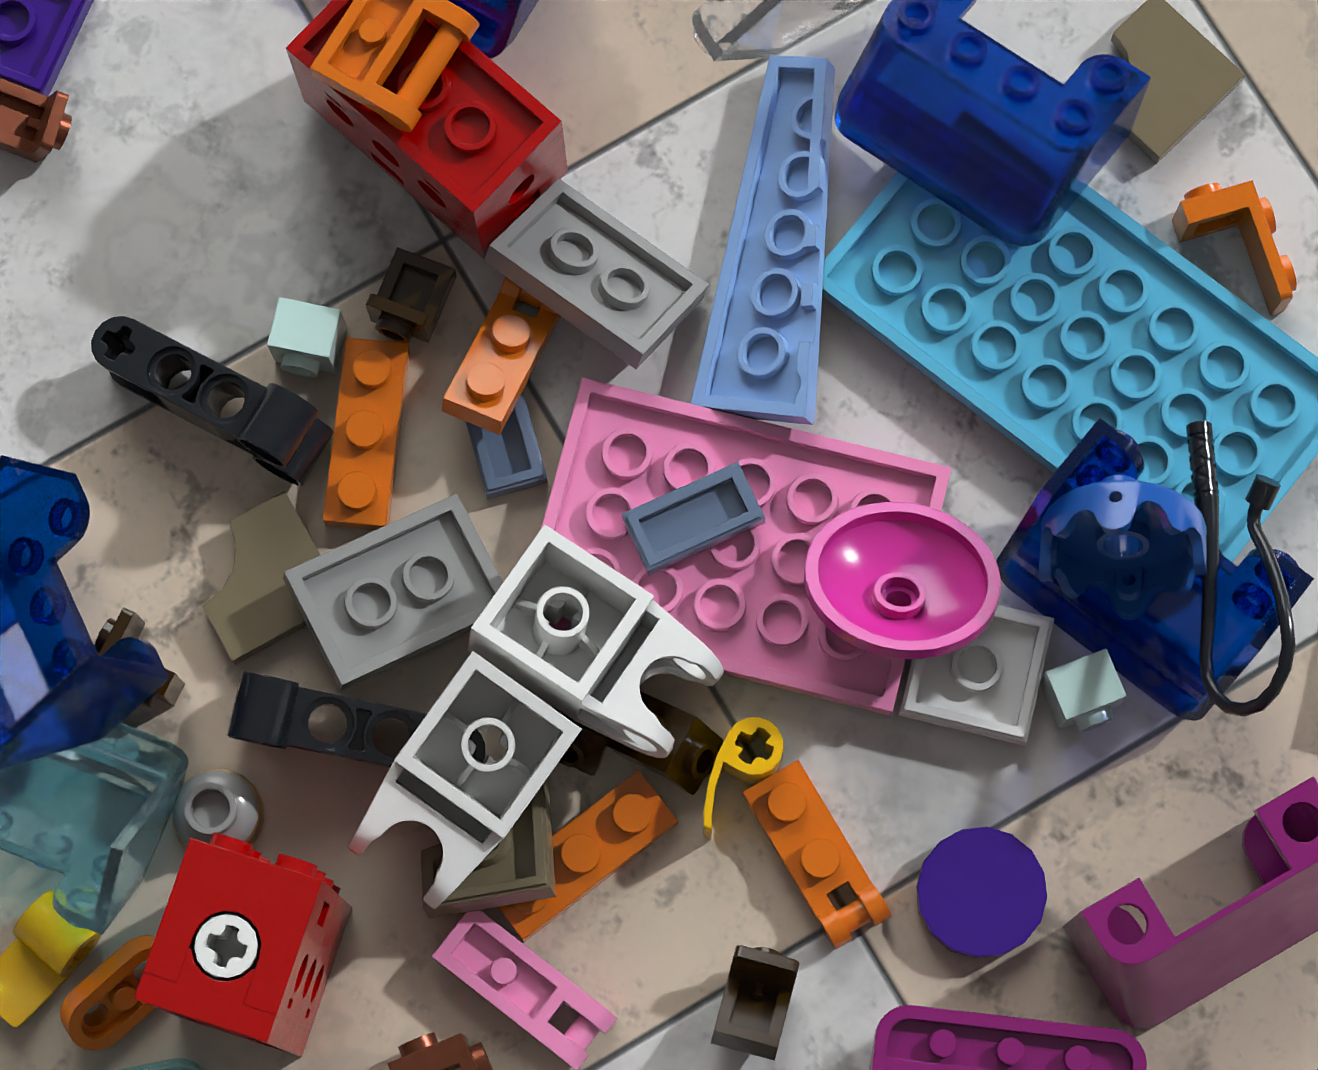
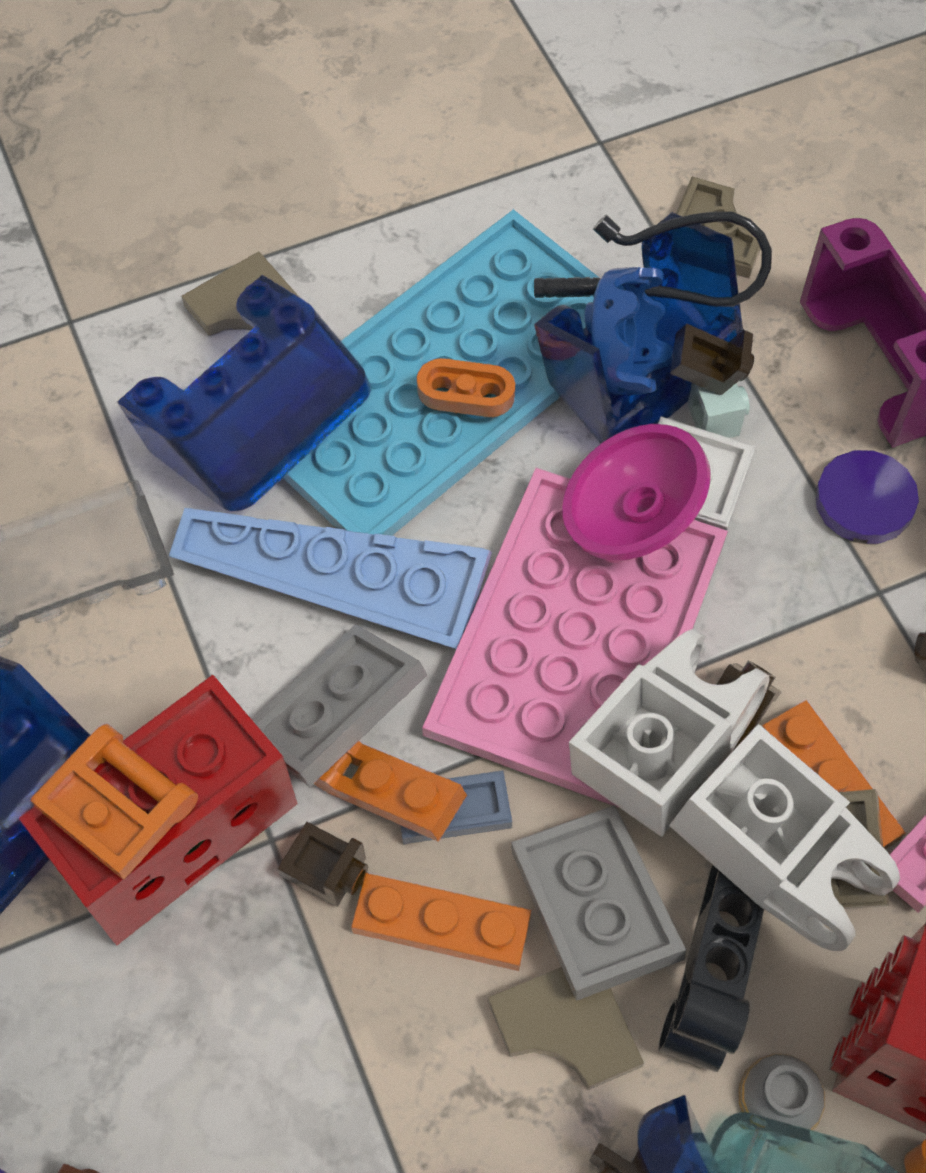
camera: 85 degrees left, 15 degrees down
black piece [91,316,334,486] -> none
light aqua plate [267,297,347,378] -> none
sand blue tile [622,462,765,575] -> none
yellow panel [704,717,784,840] -> none
orange plate [742,760,892,950] -> none
orange bracket [1172,180,1297,316] -> none
none -> orange plate [417,358,515,417]
none -> dark brown bracket [670,323,754,395]

